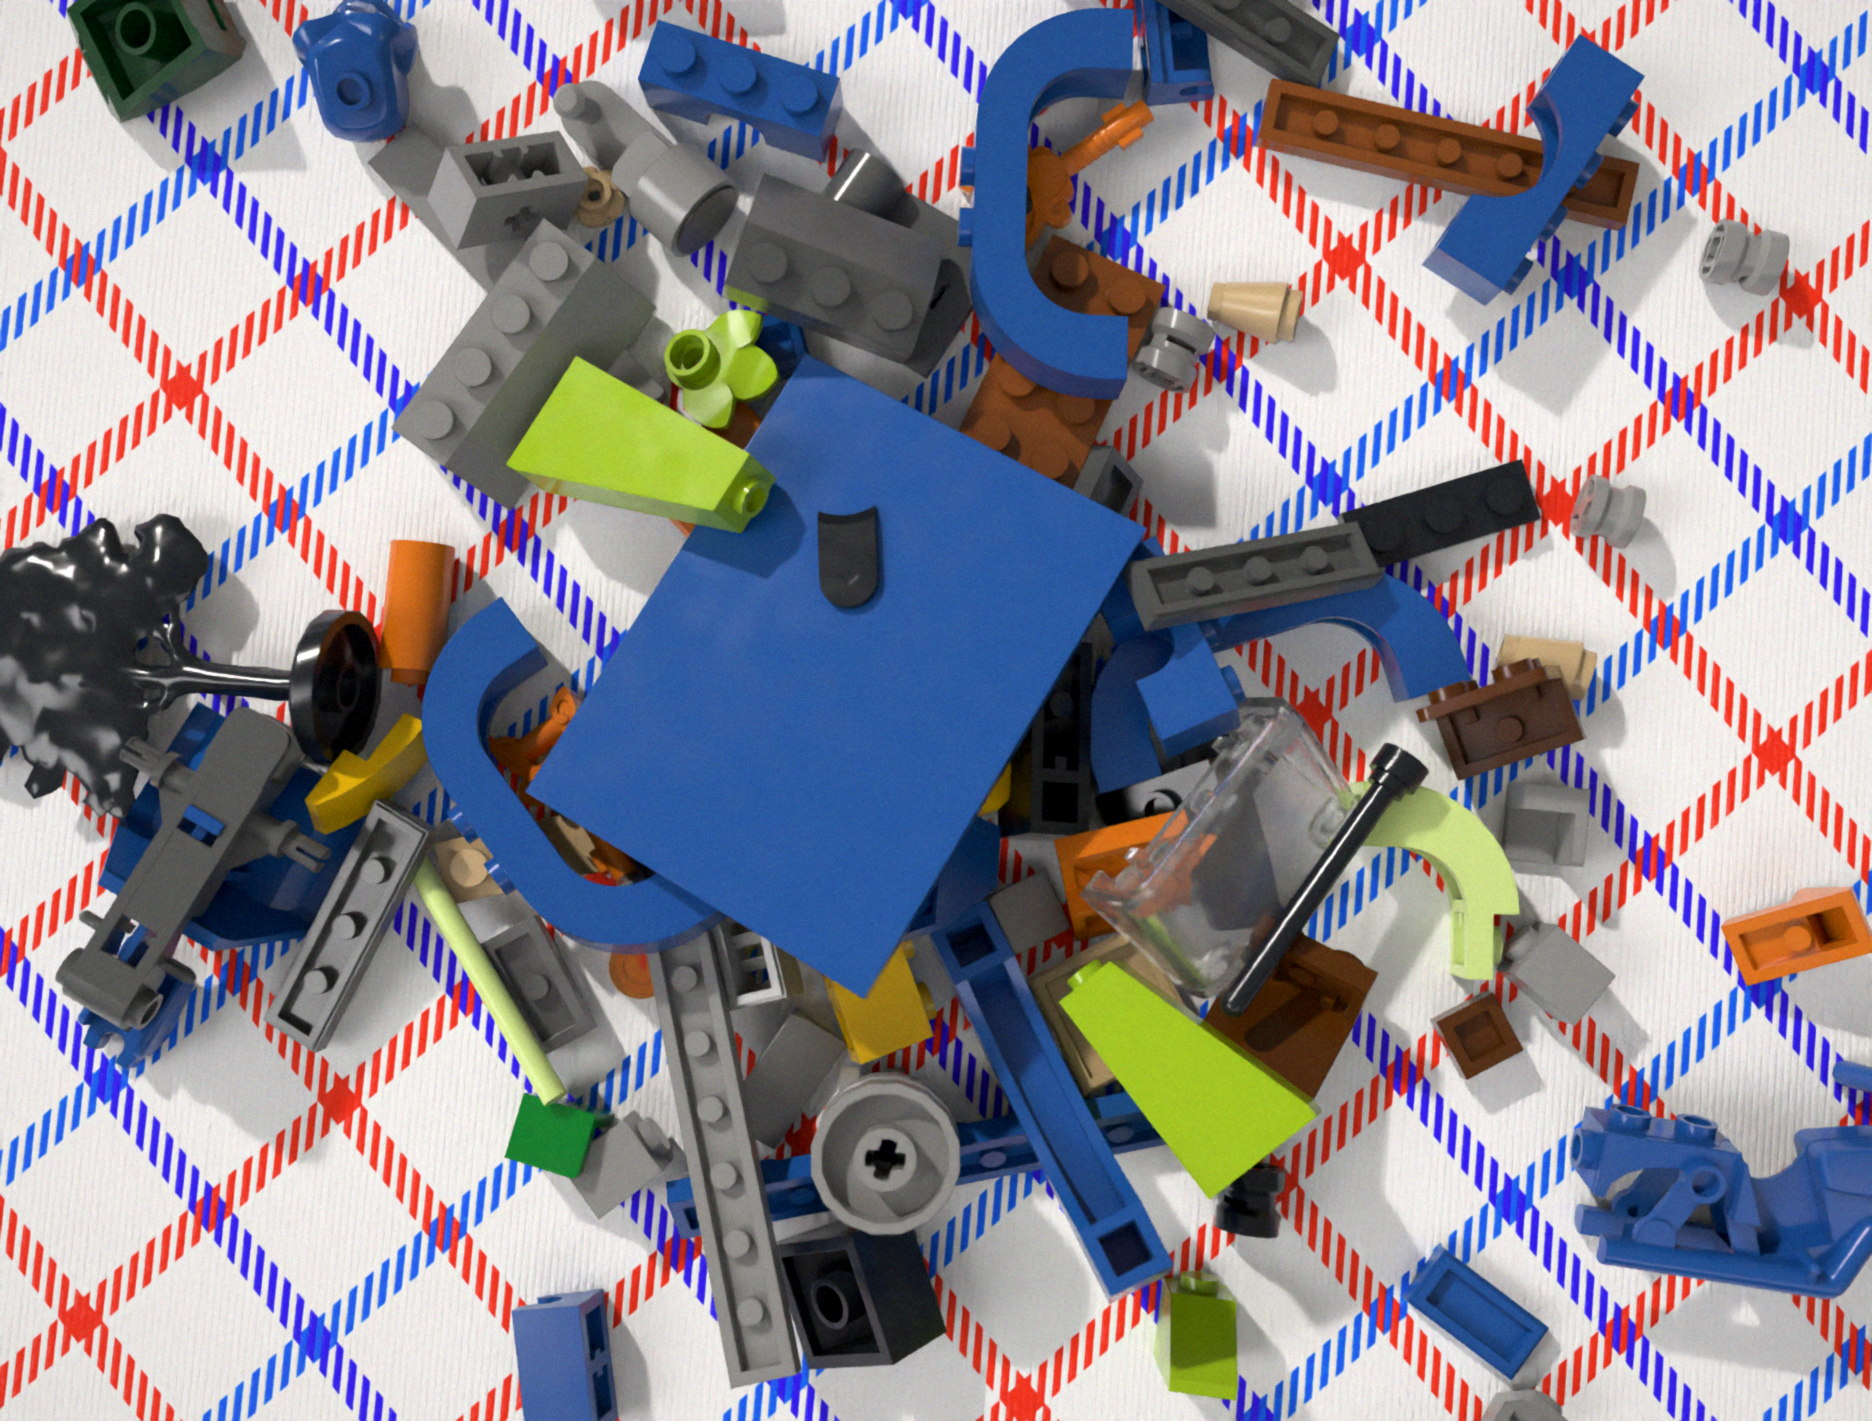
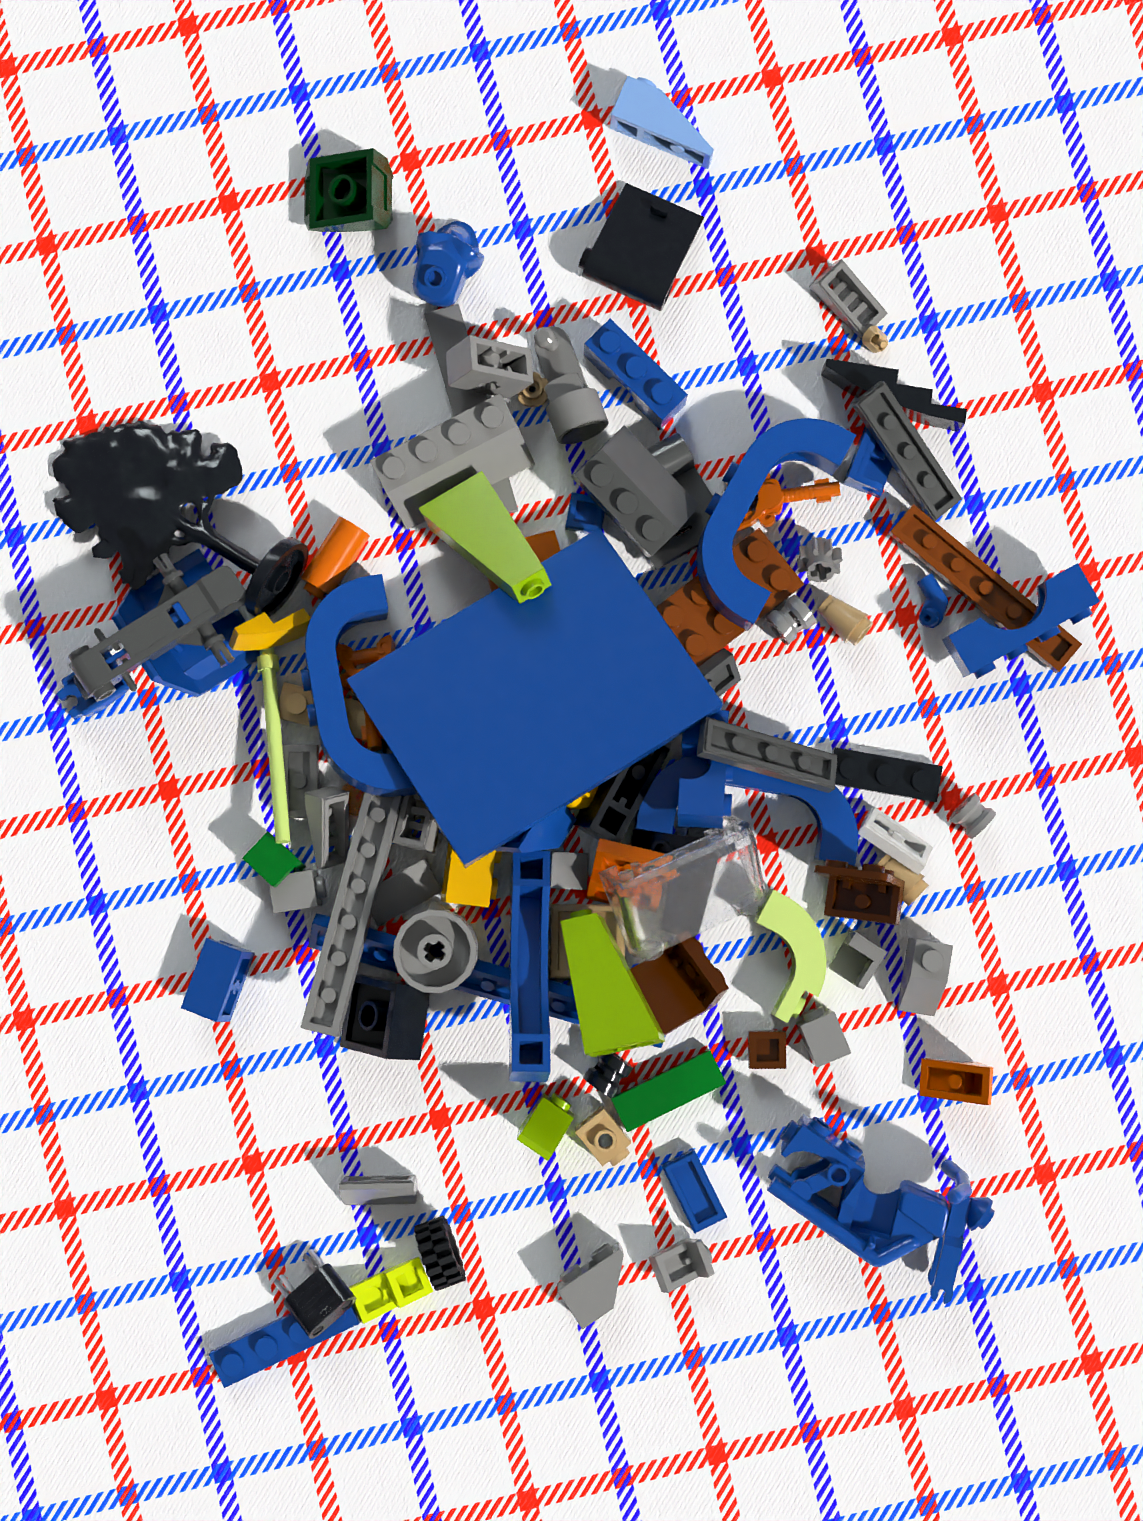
camera: 25 degrees right, 0 degrees up
tile [263,797,439,1053] -> none
lime plate [664,309,780,430] -> none
black piece [817,505,879,609] -> none
black piece [1220,743,1429,1018] -> none
light grey wheel [1699,218,1790,297] -> none
none -> light grey slope [304,787,349,870]
none -> tan brick [575,1105,631,1167]
none -> green tile [611,1049,727,1132]
none -> light grey gear [797,537,843,582]
none -> white tile [858,806,933,875]
none -> light grey slope [897,938,953,1016]
none -> blue arm [916,573,948,628]

